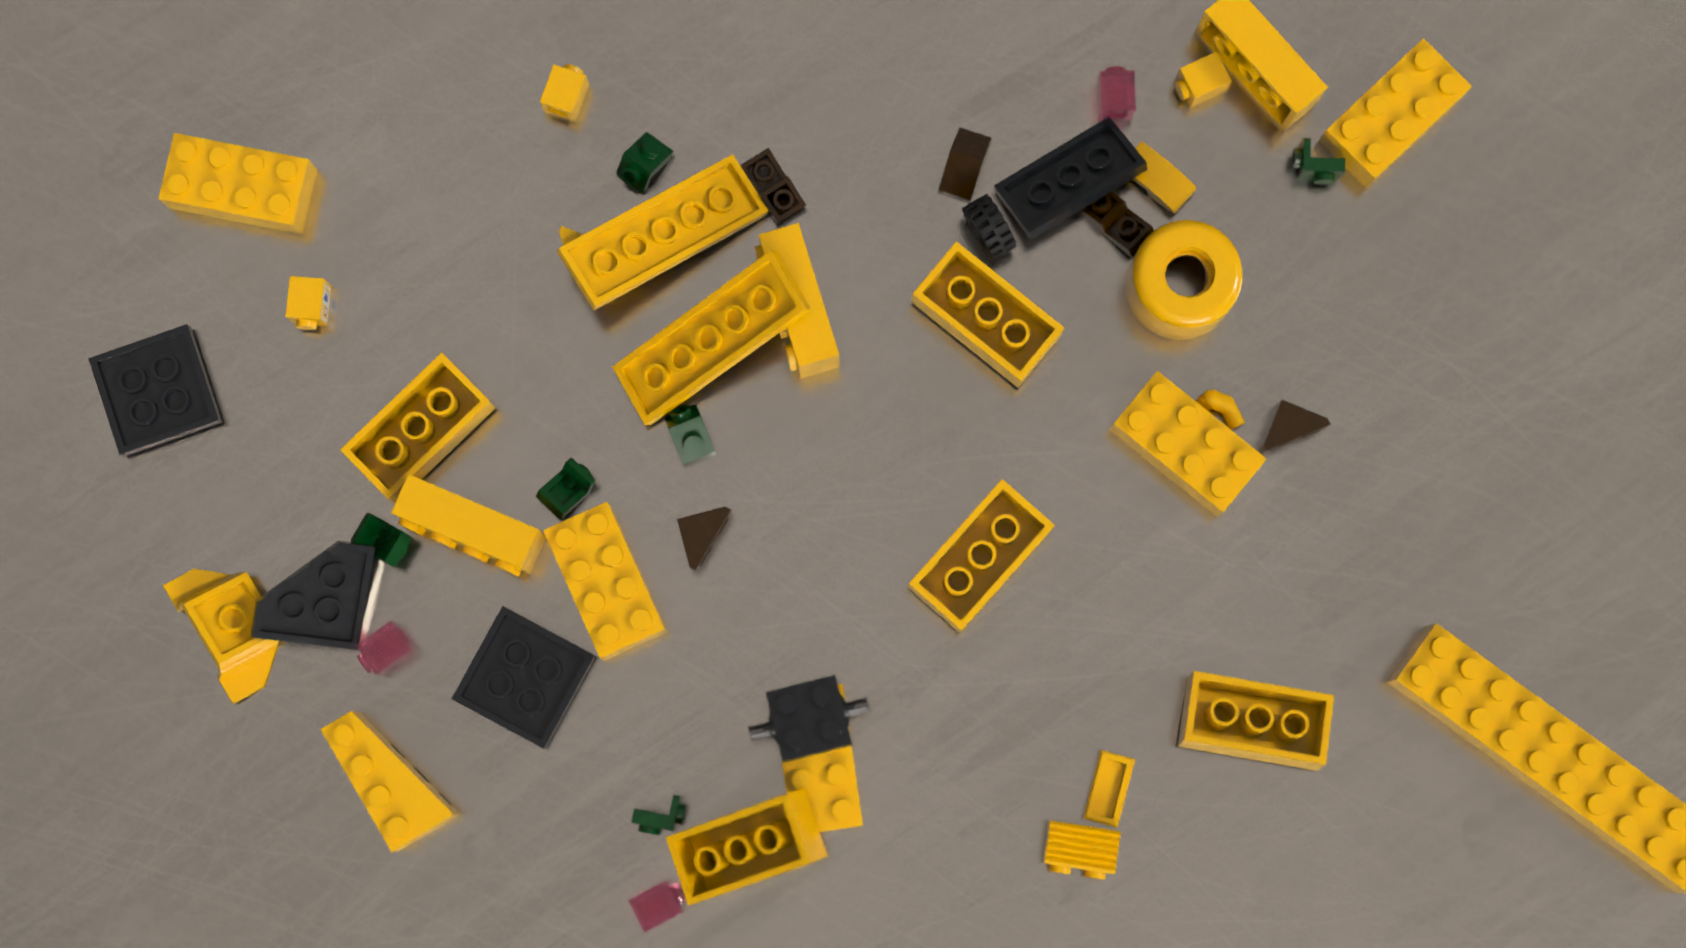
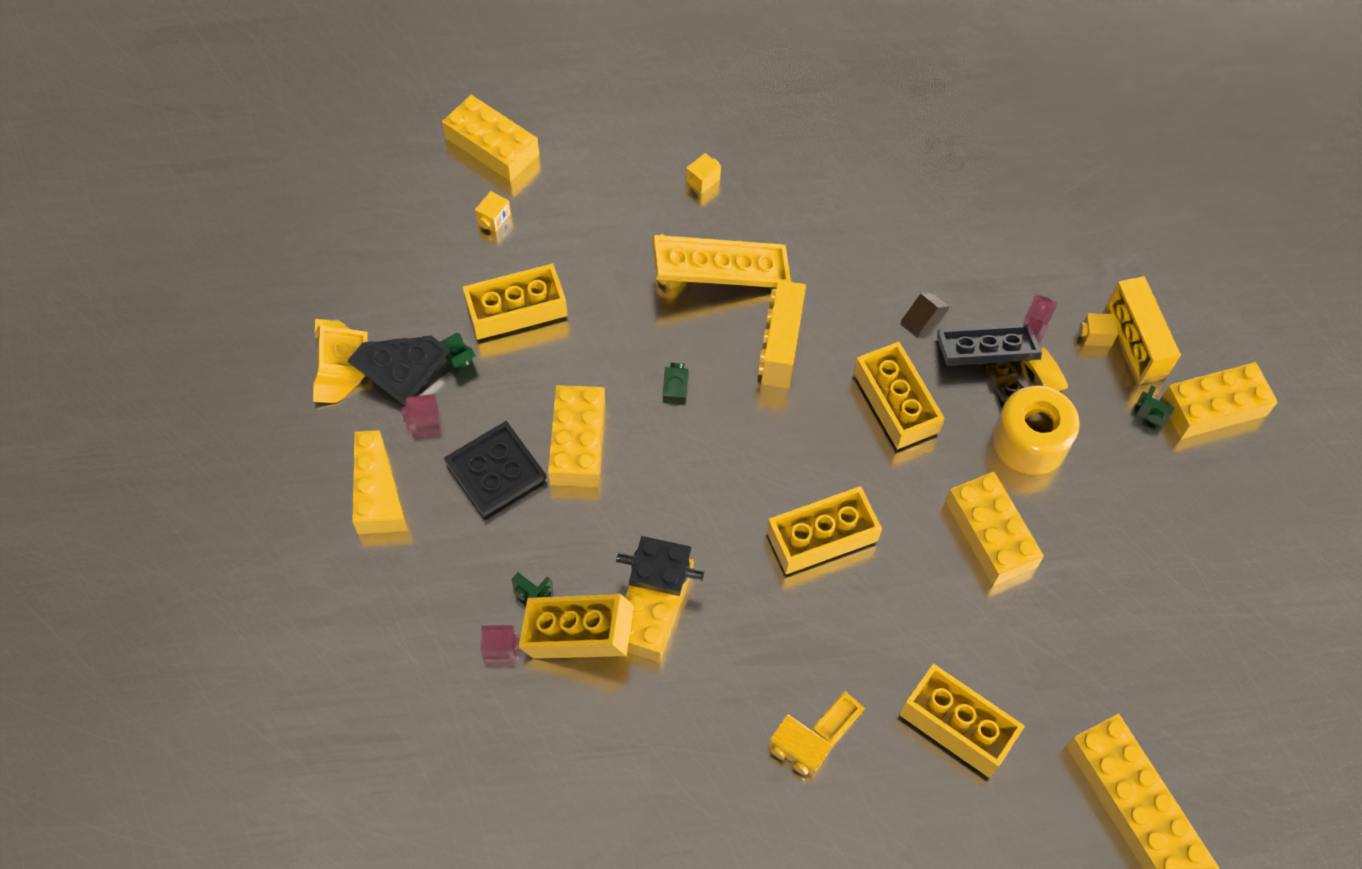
camera: 25 degrees right, 20 degrees down
black plate [88,324,222,457] -> none
yellow brick [391,474,546,577] -> none
dark green bracket [535,458,595,520] -> none
yellow plate [612,250,811,425] -> none
dark green bracket [616,131,674,193] -> none
dark brown slope [677,506,733,573] -> none
dark brown slope [740,147,806,223] -> none
black tyre [962,194,1017,261] -> none
yellow arm [1197,389,1246,430] -> none
dark brown slope [1258,400,1331,455] -> none

